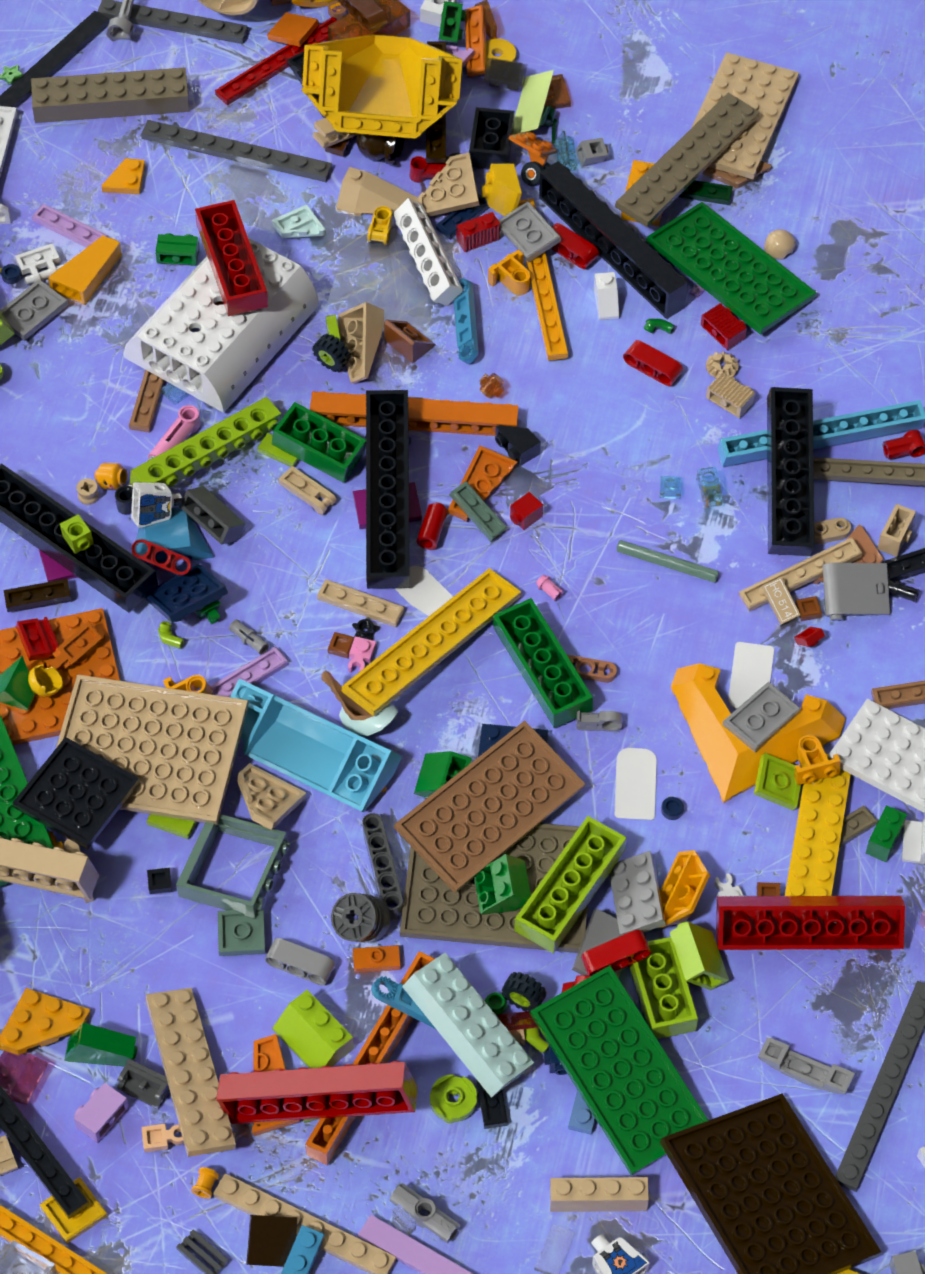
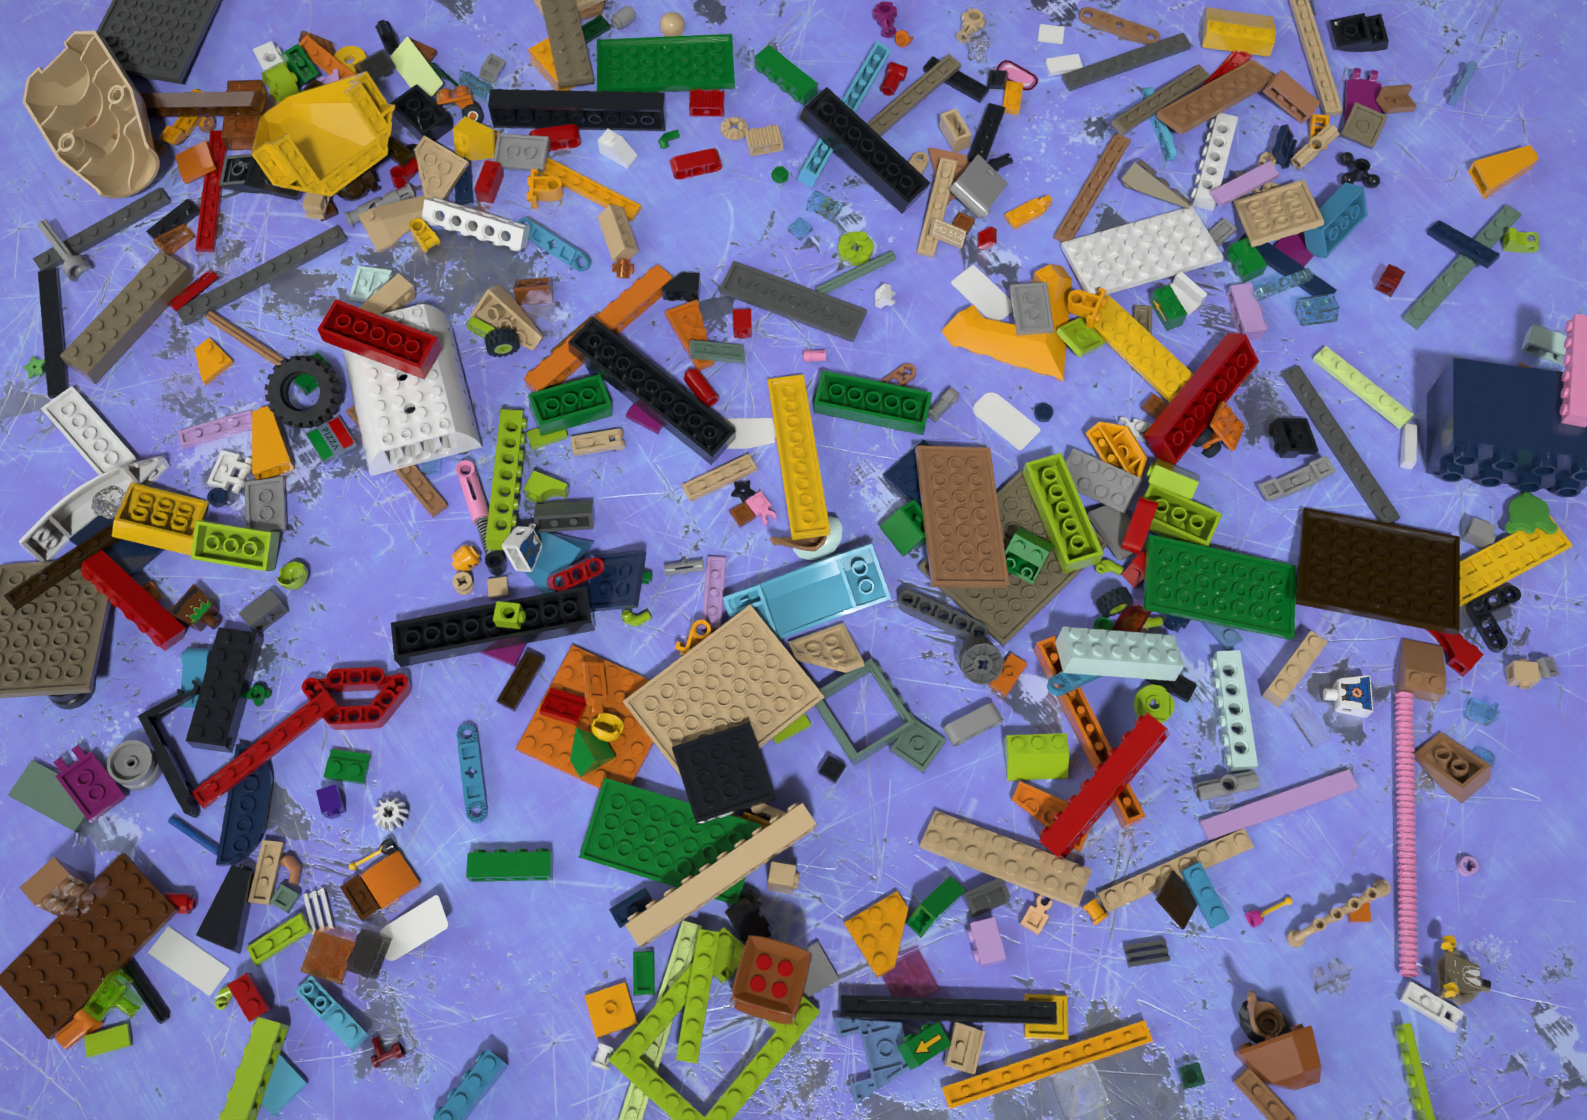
camera: 50 degrees left, 10 degrees up
none -> black plate [146,199,200,245]
none -> clear orange slope [153,224,196,256]
none -> red tile [167,270,218,311]
none -> medium nougat axle [206,311,285,365]
none -> lime brick [261,61,301,103]
none -> black tyre [265,355,343,428]
none -> tile [305,415,357,465]
none -> light grey piece [344,183,415,227]
none -> tan brick [359,273,417,315]
none -> black piece [375,20,399,55]
none -> tan tile [487,577,509,599]
none -> lime arch [523,470,570,504]
none -> tan brick [598,204,639,263]
none -> light grey brick [610,5,636,30]
none -> dark grey plate [719,261,867,342]
none -> green brick [755,45,818,106]
none -> tan brick [768,861,800,895]
none -> green plate [771,166,789,183]
none -> lime plate [838,231,874,266]
none -> white tile [875,283,896,309]
none -> light orange hinge [1004,195,1053,230]
none -> lime arm [1095,559,1124,576]
none -> orange plate [1192,401,1245,458]
none -> light aqua brick [1210,650,1258,772]
none -> black plate [1268,418,1319,458]

